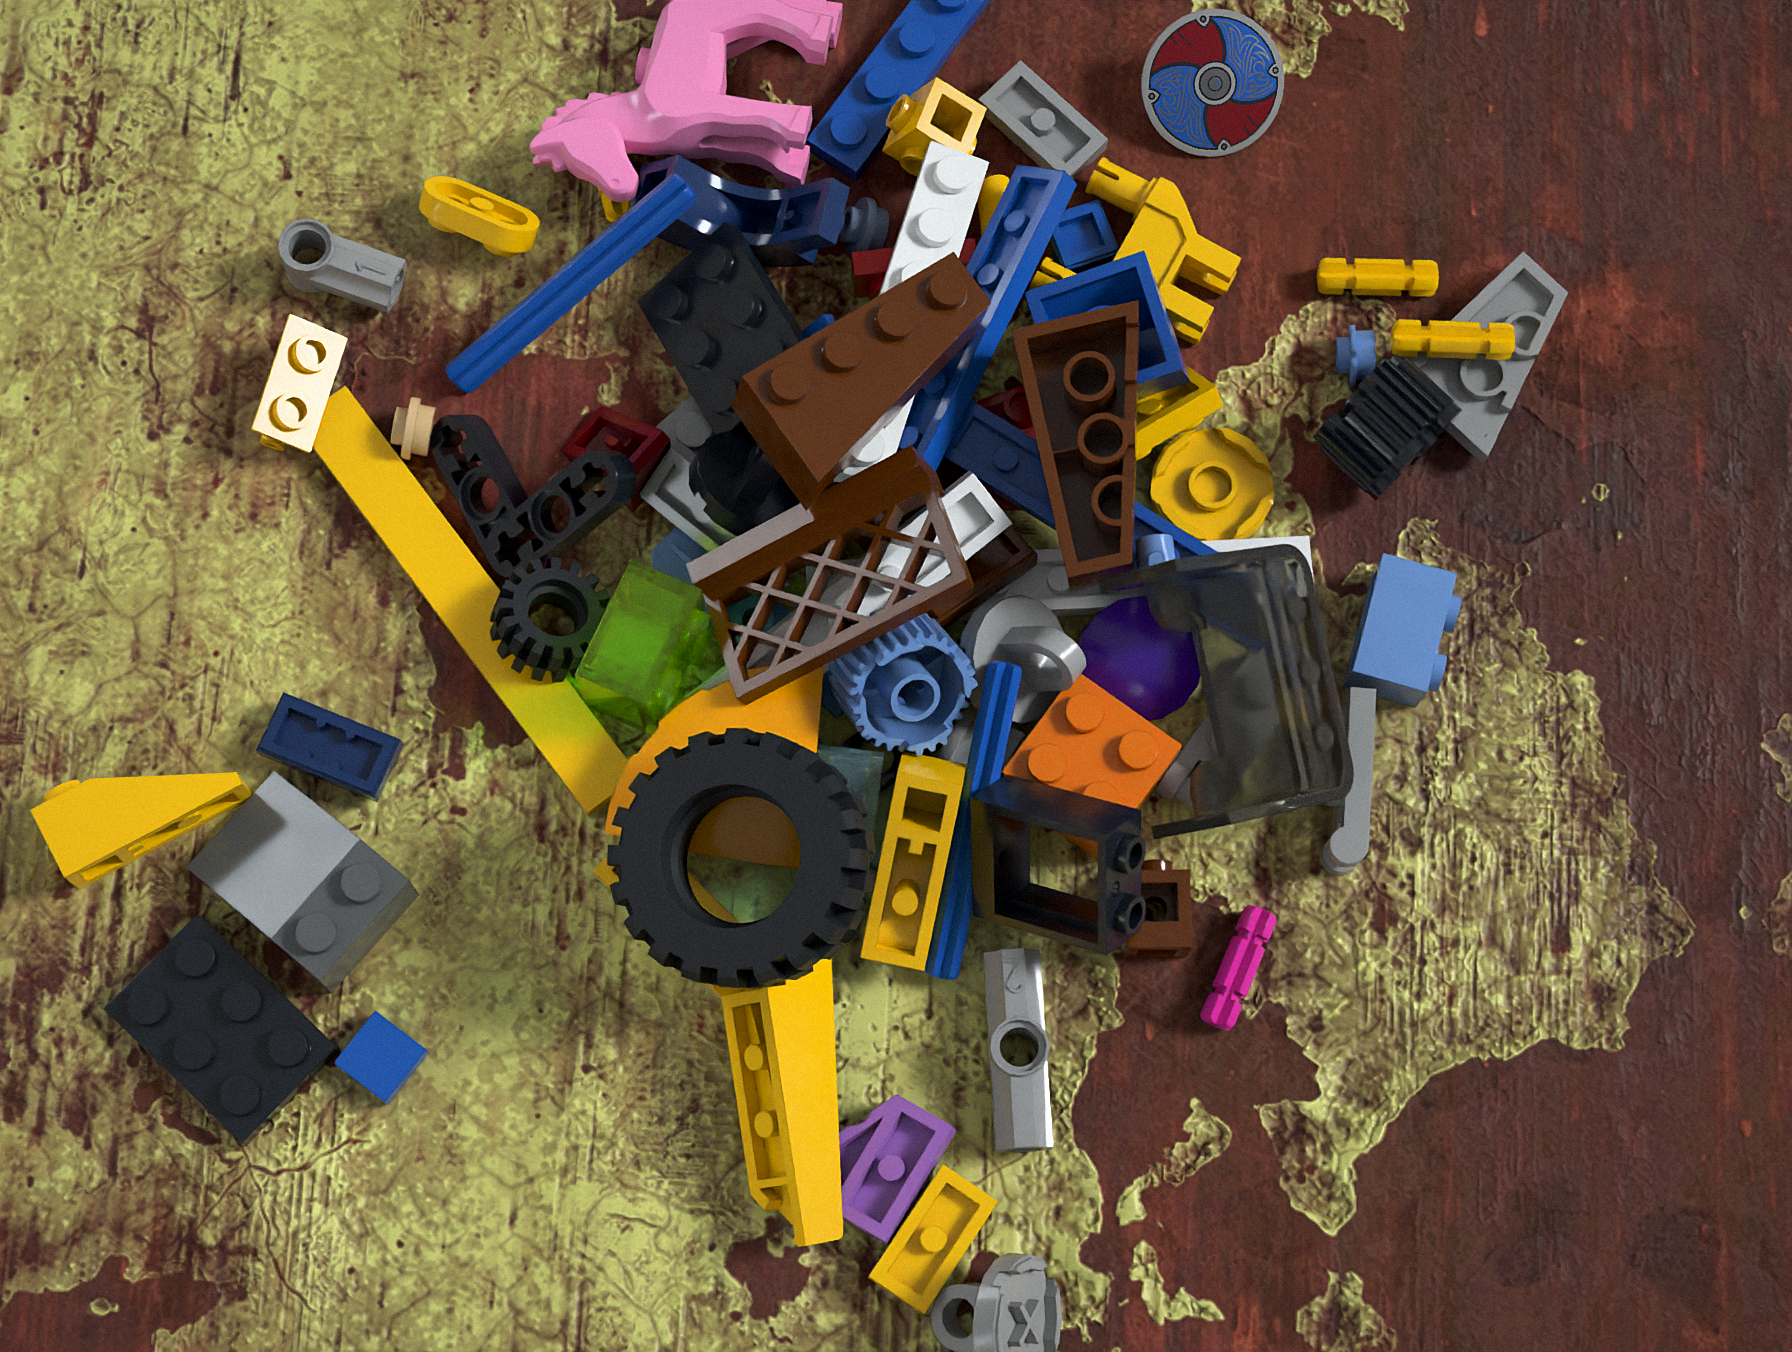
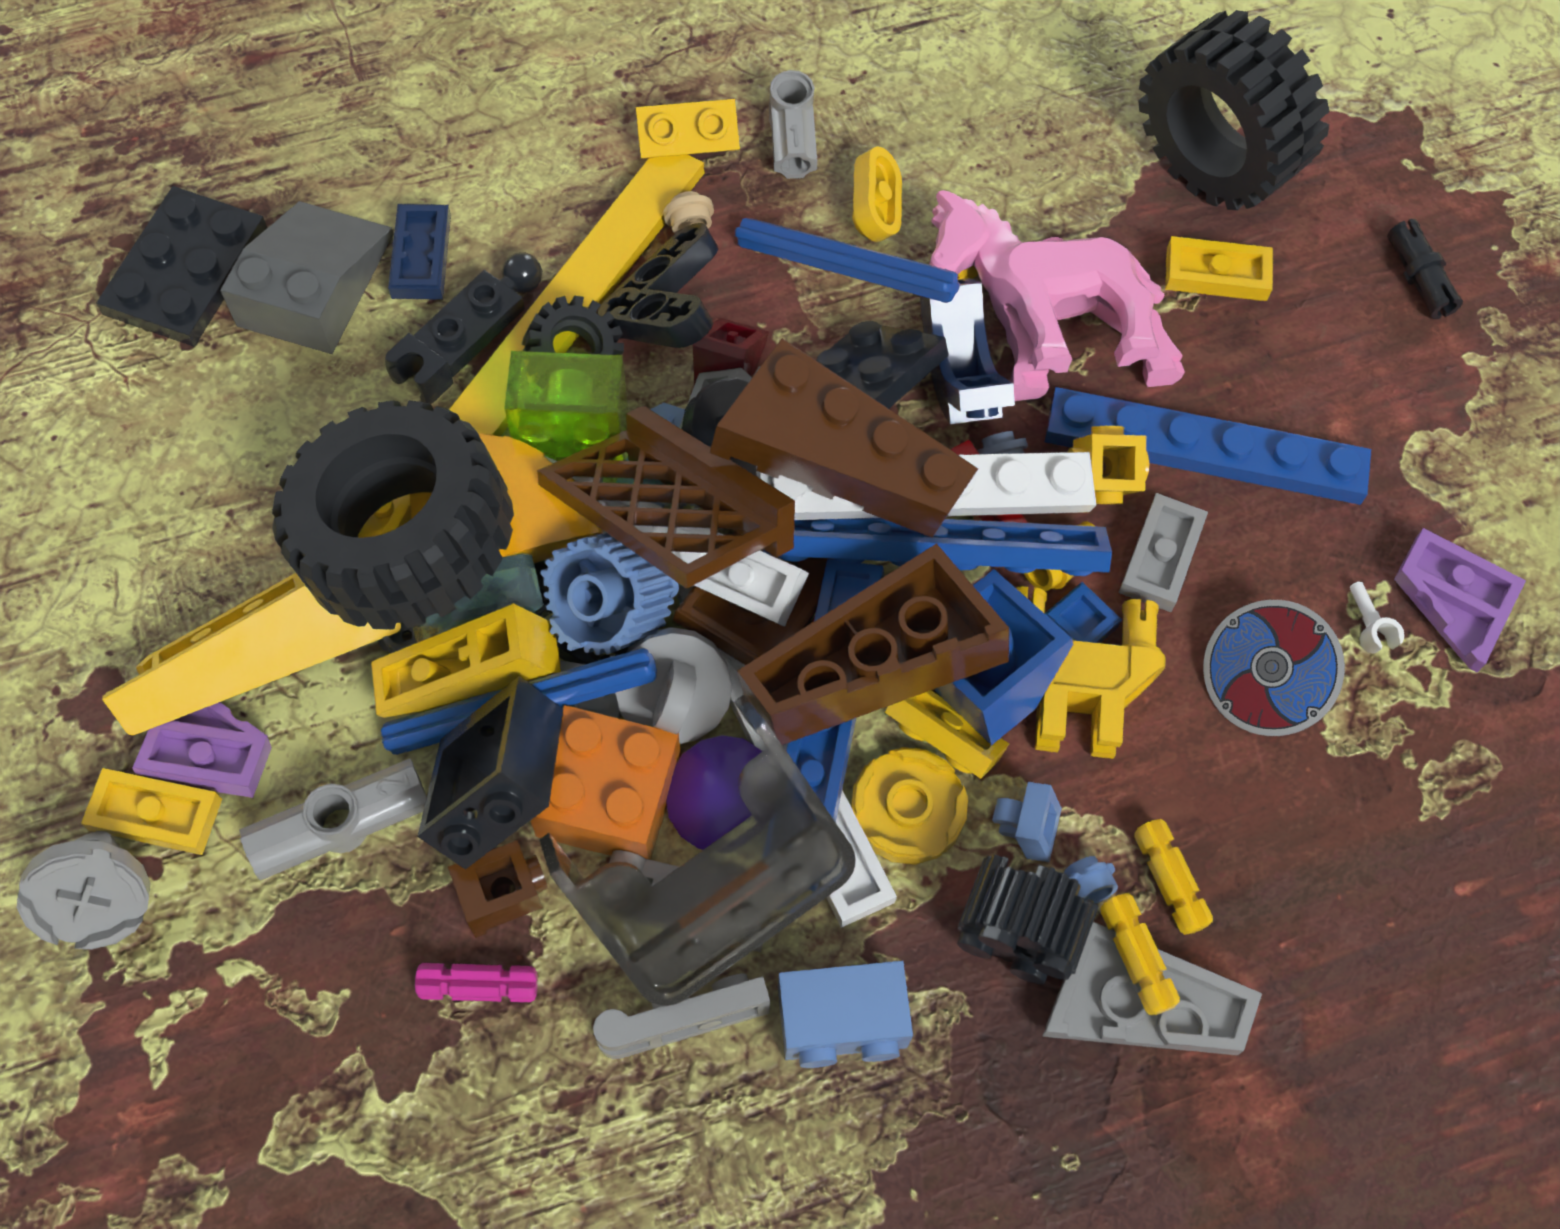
camera: 70 degrees right, 10 degrees down
yellow slope [30,772,252,890] -> none
blue tile [334,1011,429,1105] -> none
medium blue hand [1135,534,1177,576] -> none
none -> black plate [385,252,543,404]
none -> medium blue tile [992,782,1062,862]

